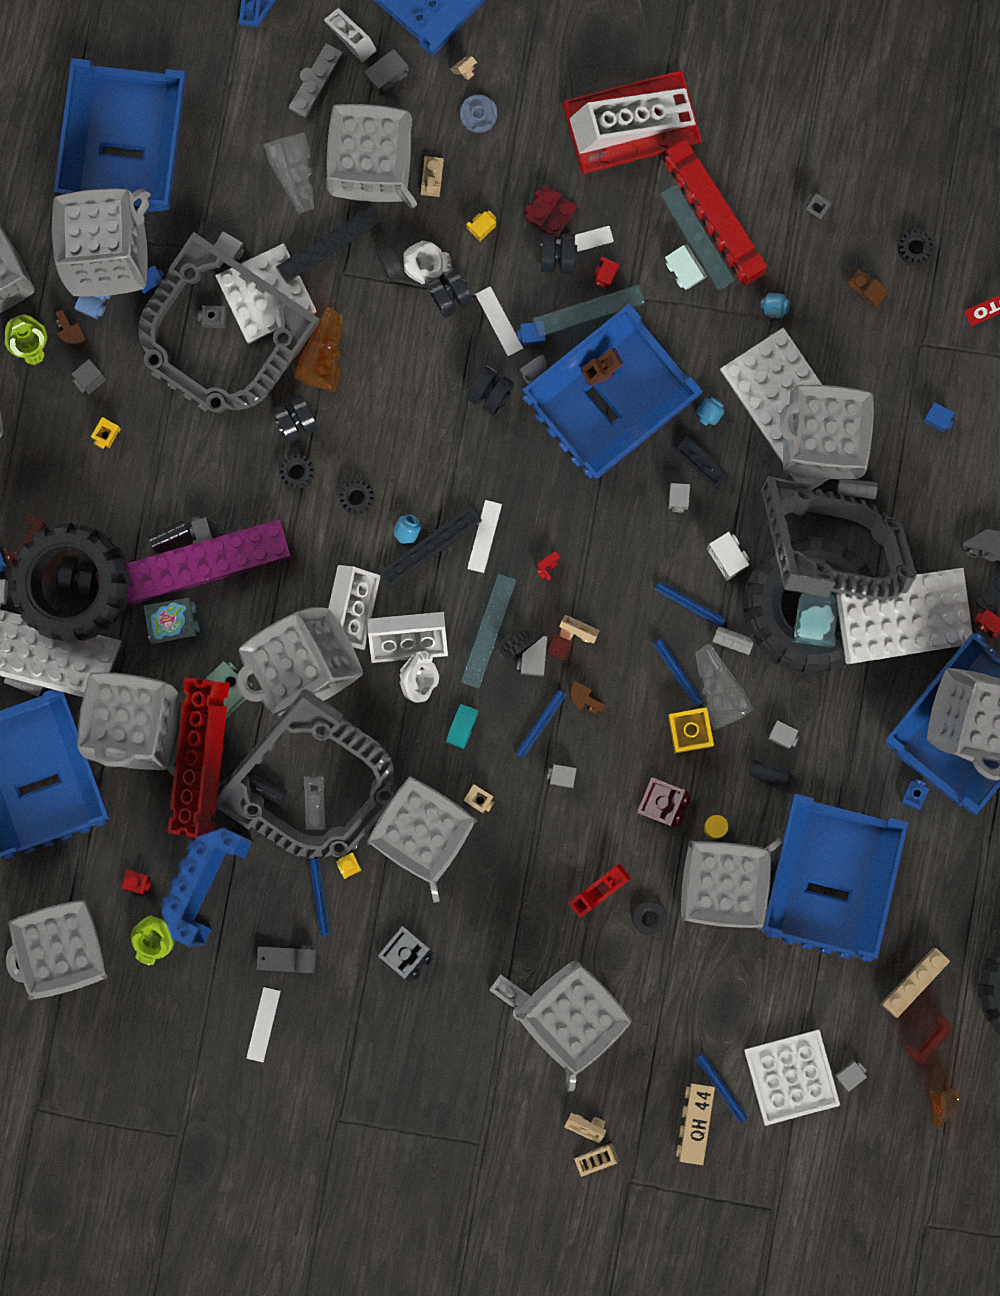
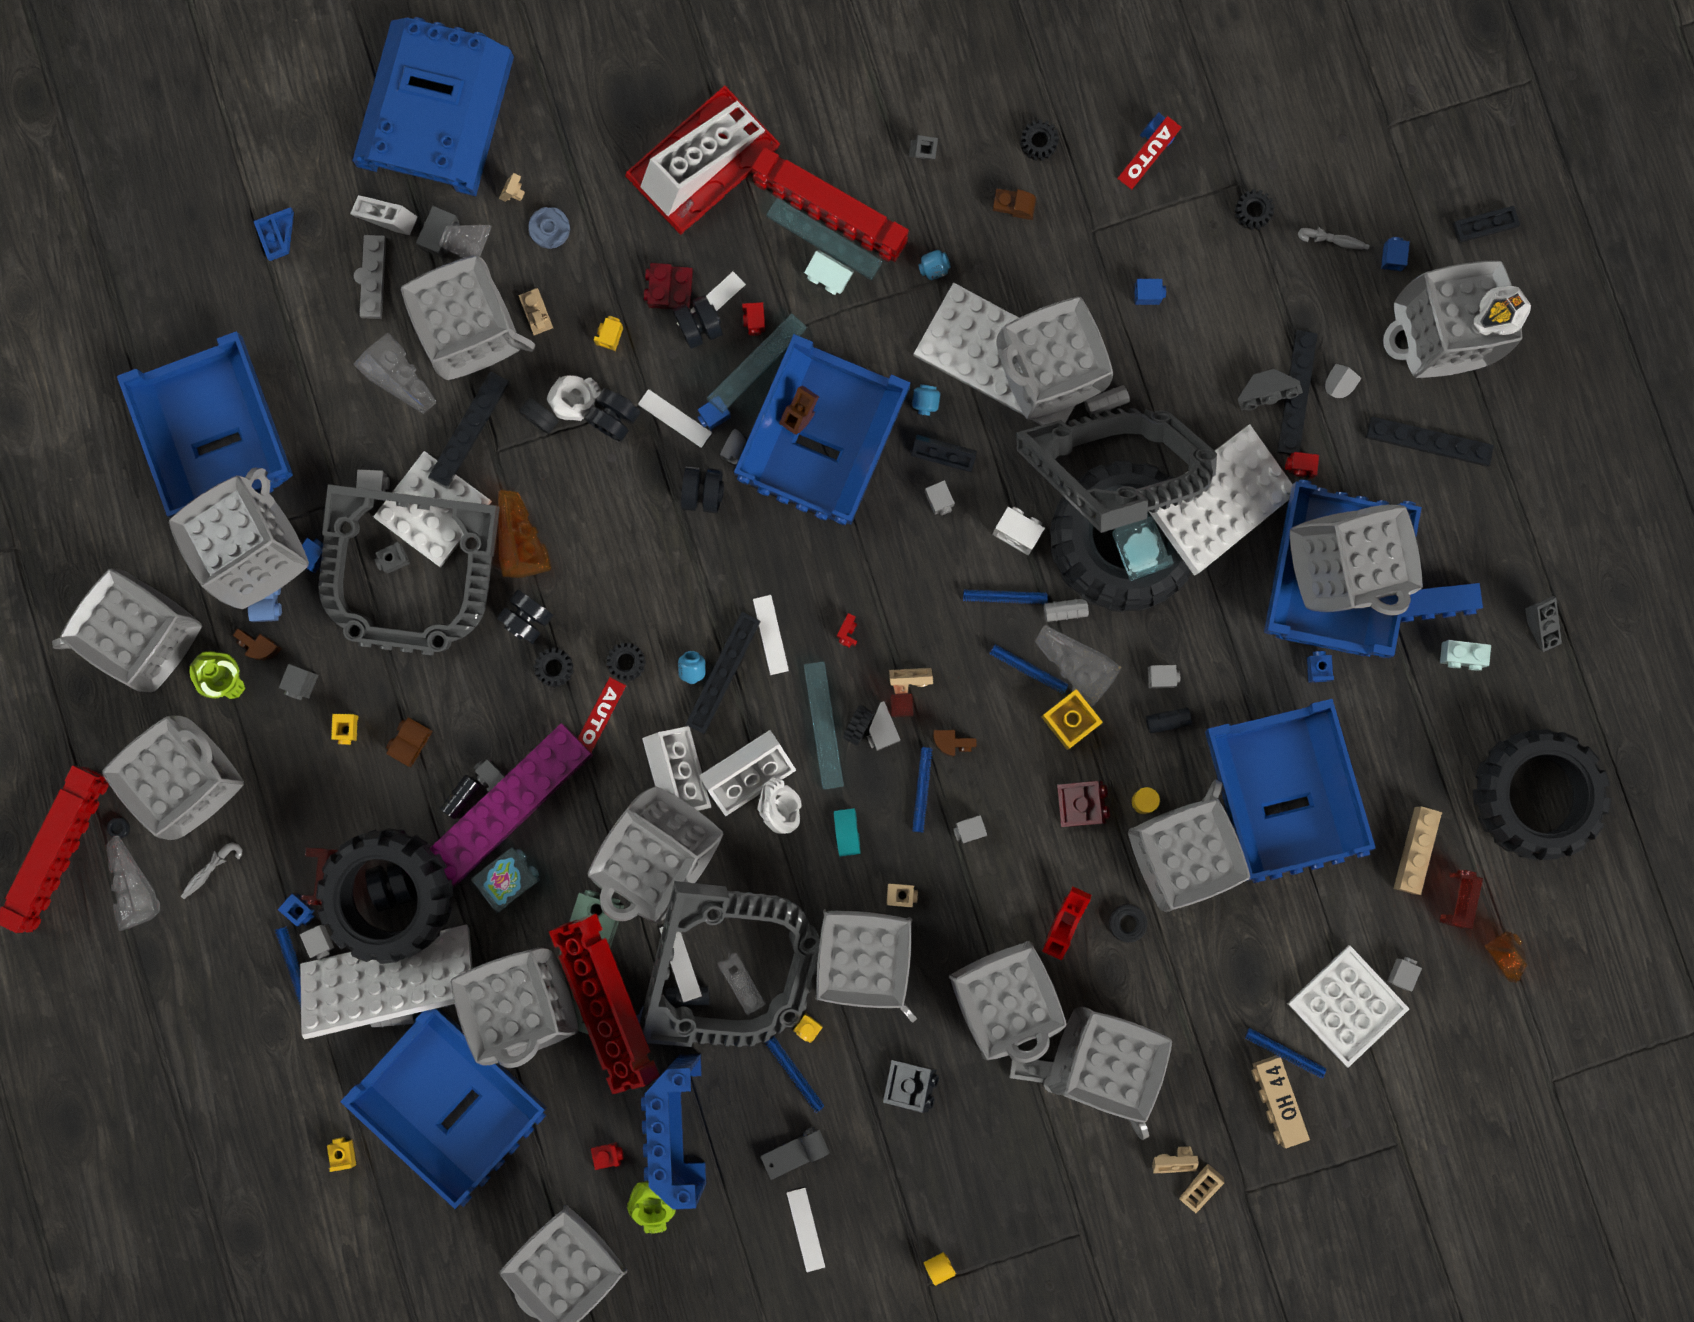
camera: 30 degrees left, 0 degrees up
none -> reddish brown brick [386,717,432,767]
none -> clear wing [438,225,492,258]
none -> red sticker [578,677,626,753]
none -> white sticker [659,927,702,1002]
none -> yellow piece [923,1252,956,1286]
none -> light grey piece [948,941,1067,1063]

